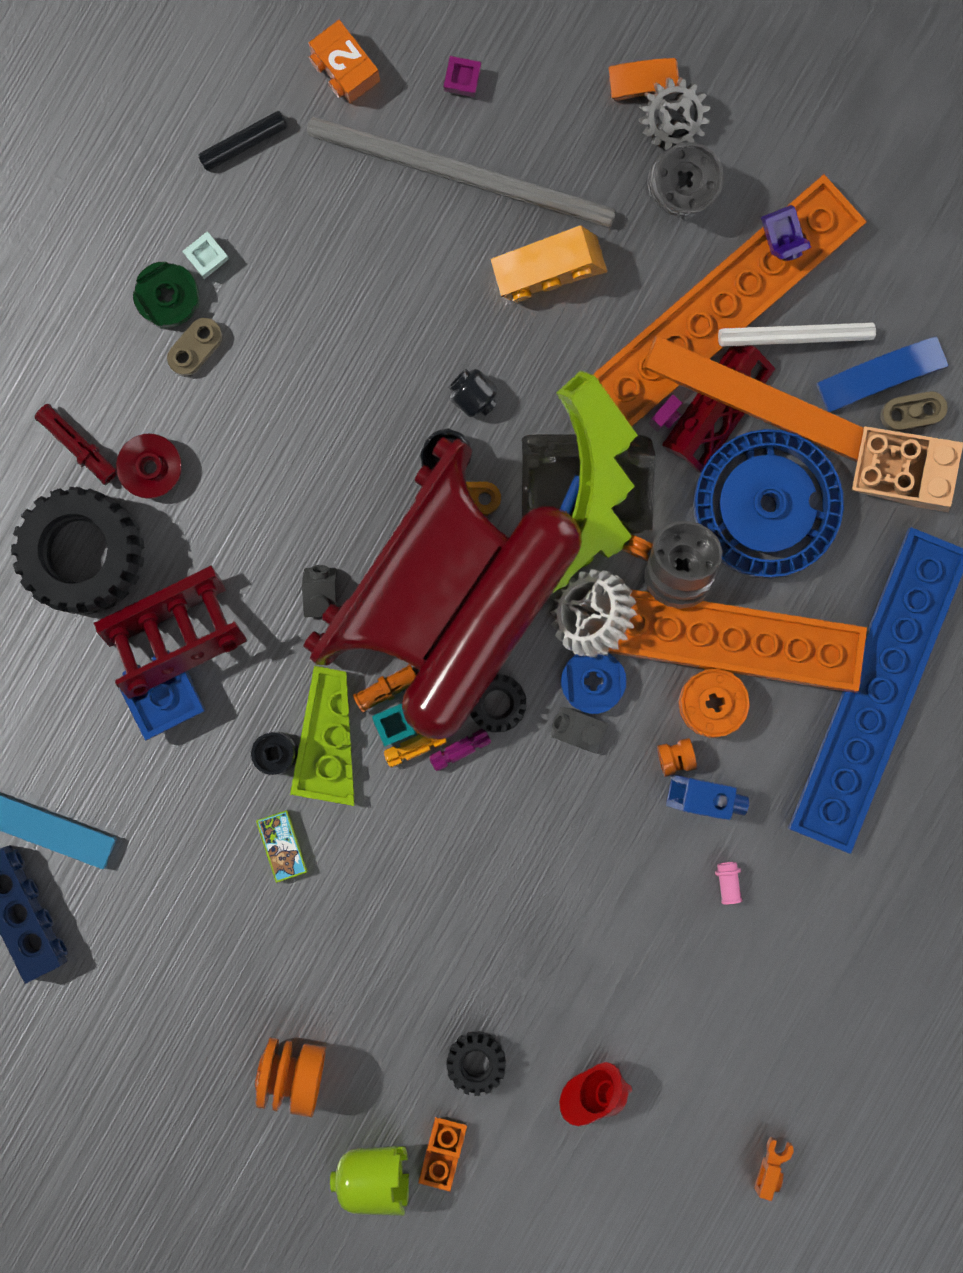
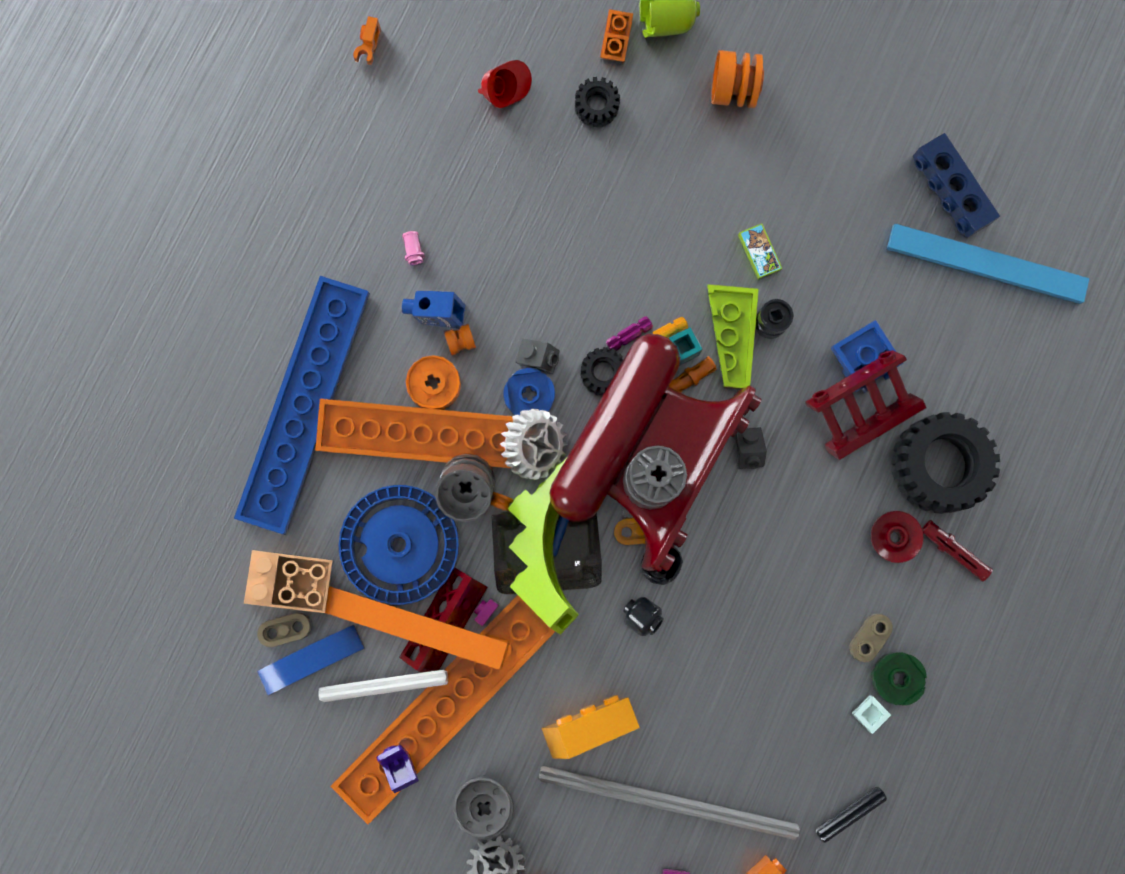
camera: 170 degrees right, 5 degrees down
none -> flat silver wheel [623,445,687,510]

